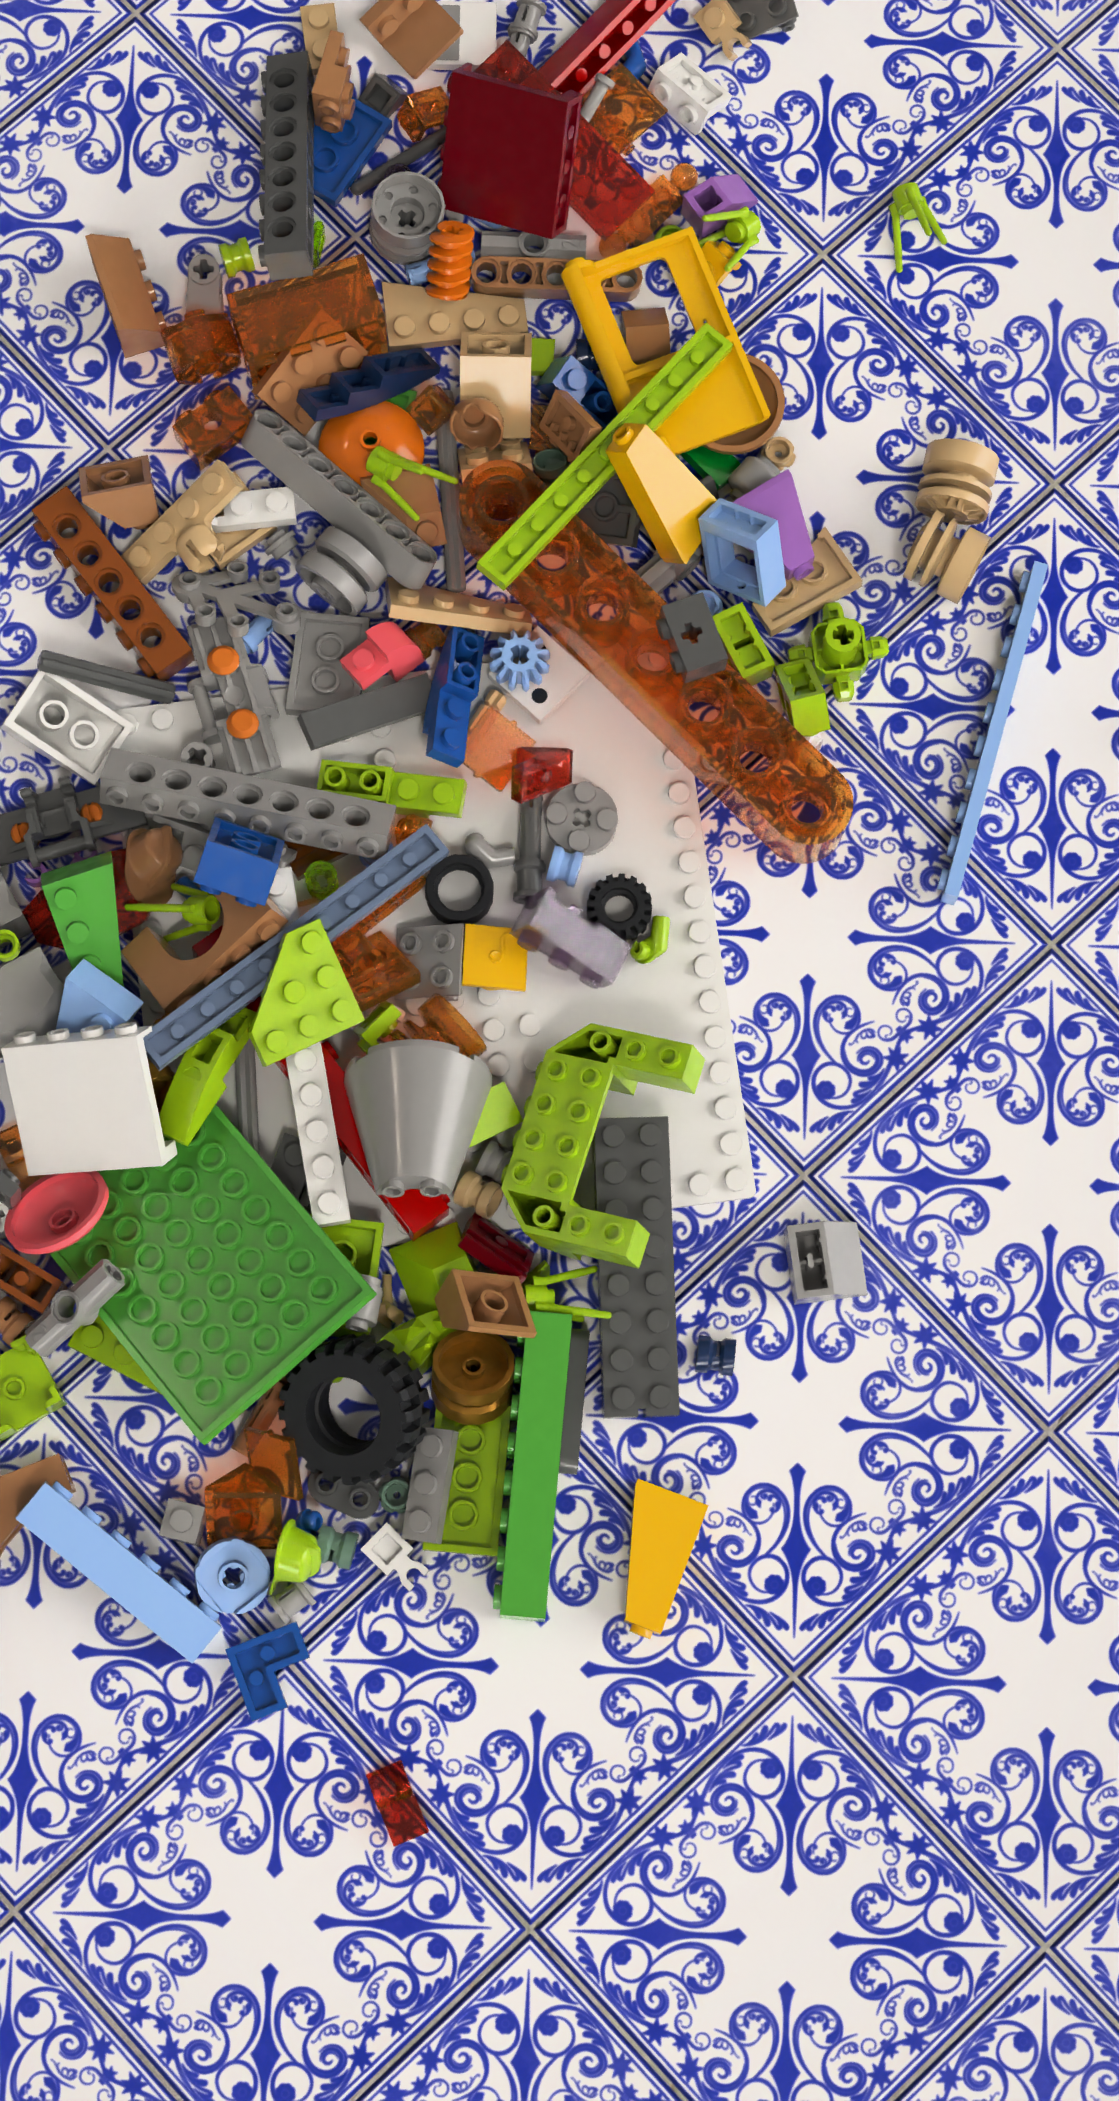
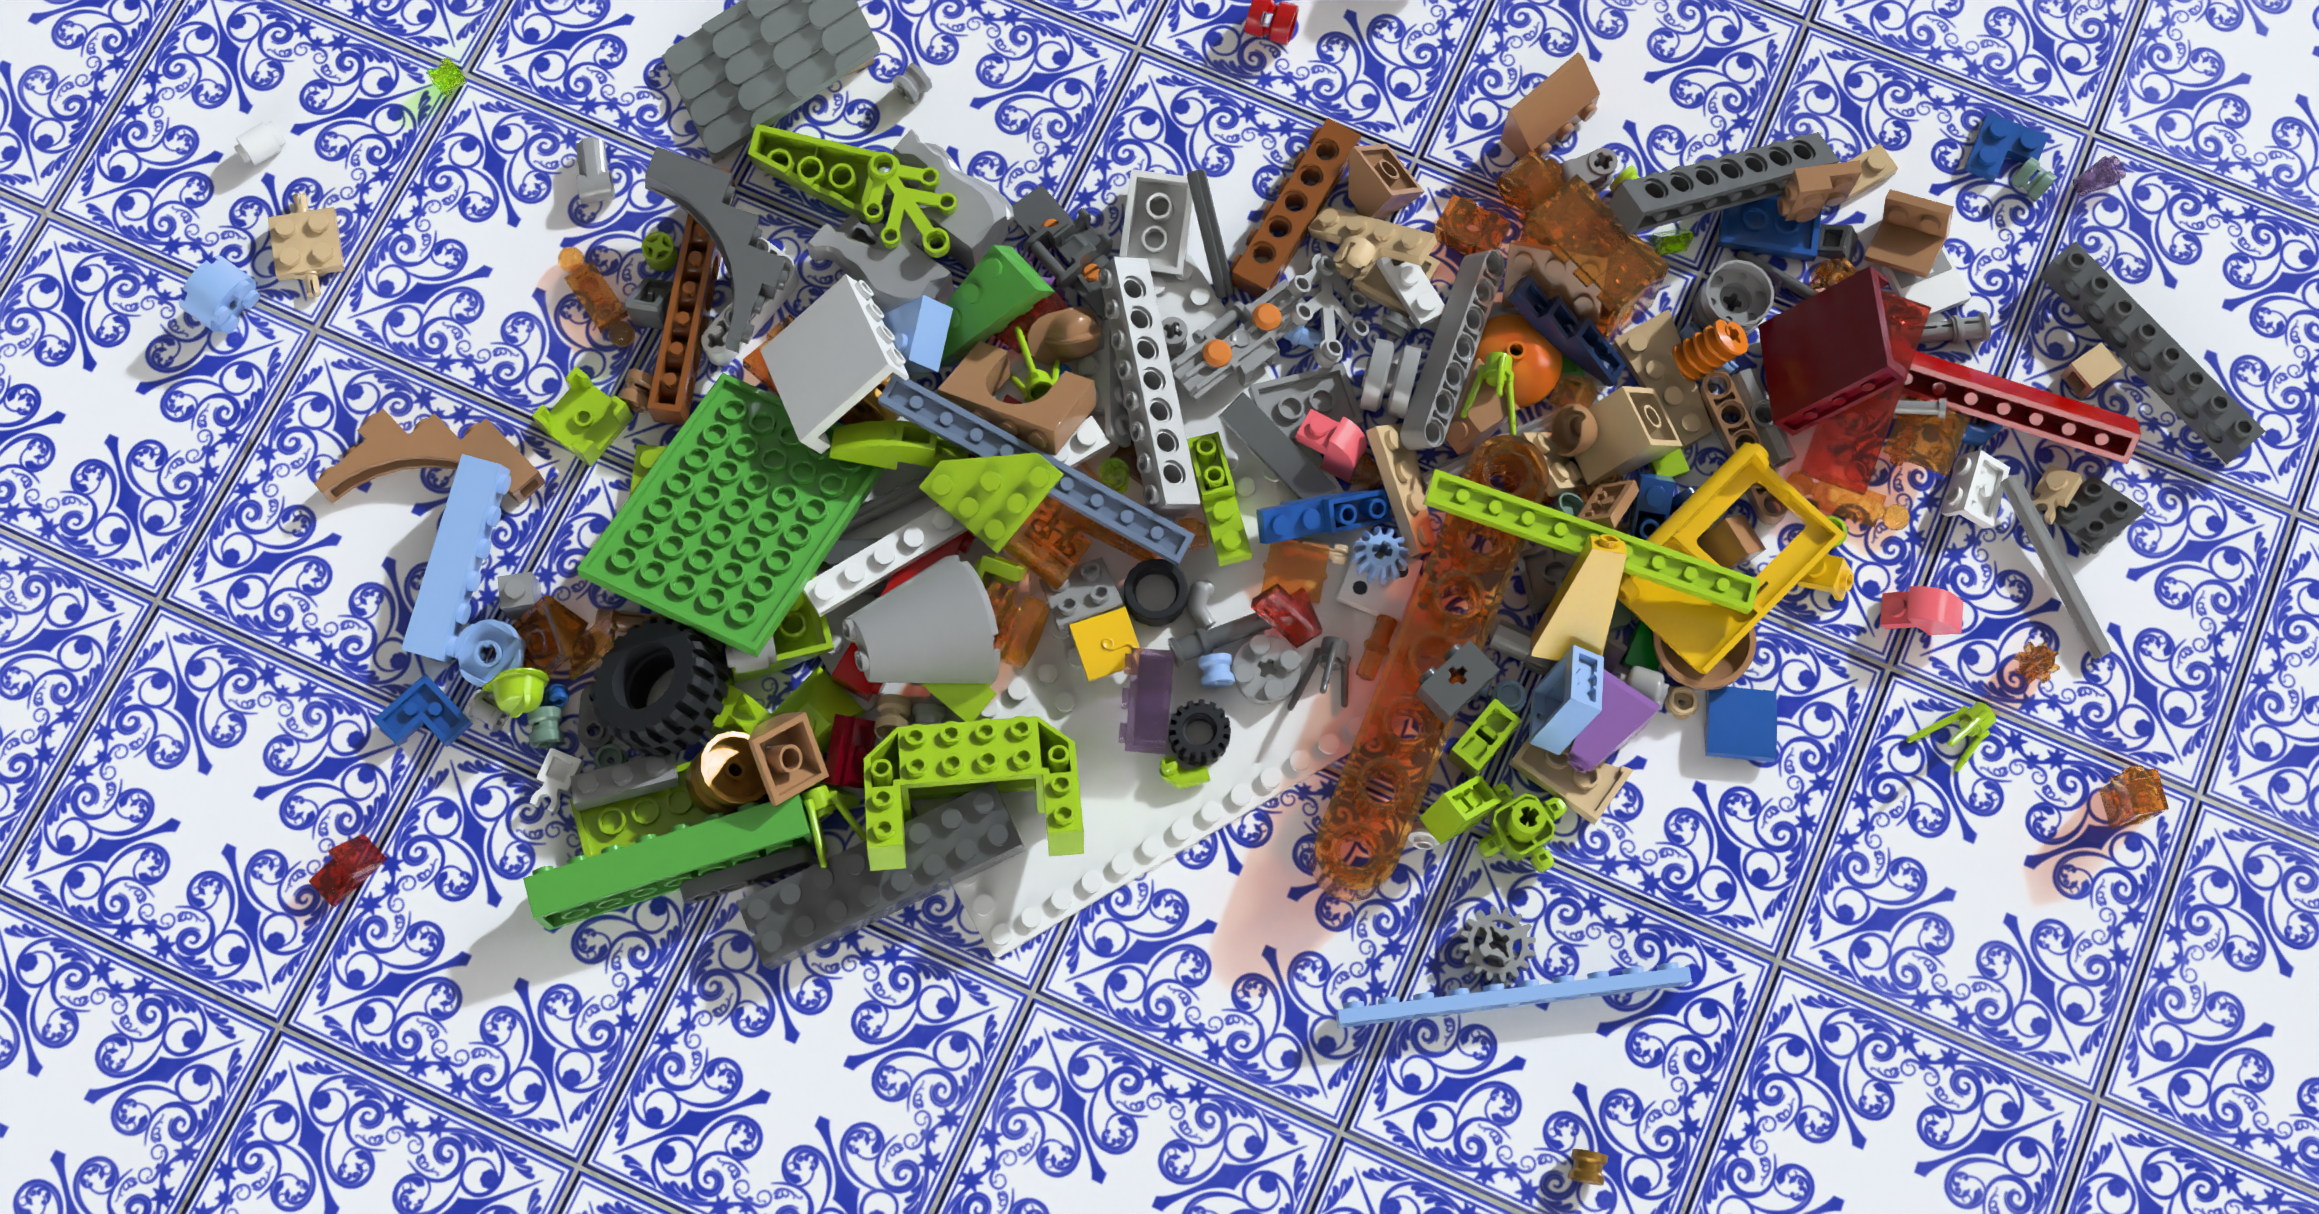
camera: 70 degrees right, 5 degrees down
coral dish [4,1171,109,1254] -> none
light grey piece [25,1259,125,1357] -> none
blue slope [193,817,285,907] -> none
tan hand [377,1274,404,1329] -> none
yellow slope [624,1479,709,1639] -> none
medium lavender slope [681,174,758,239] -> none
dark blue wheel [695,1335,736,1376] -> none
lime plant [698,206,761,272] -> none
light grey slope [783,1221,868,1305] -> none
tan wheel [903,510,991,604] -> none
tan wheel [915,438,1000,525] -> none
none -> dark grey plant [1287,636,1351,711]
none -> clear orange axle [1356,614,1398,681]
none -> light grey gear [1458,906,1536,984]
none -> blue slope [1704,686,1777,762]
none -> coral brick [1880,586,1964,636]
none -> light grey axle [2000,474,2111,659]
none -> clear orange gear [2014,641,2060,684]
none -> clear orange brick [2099,765,2169,829]

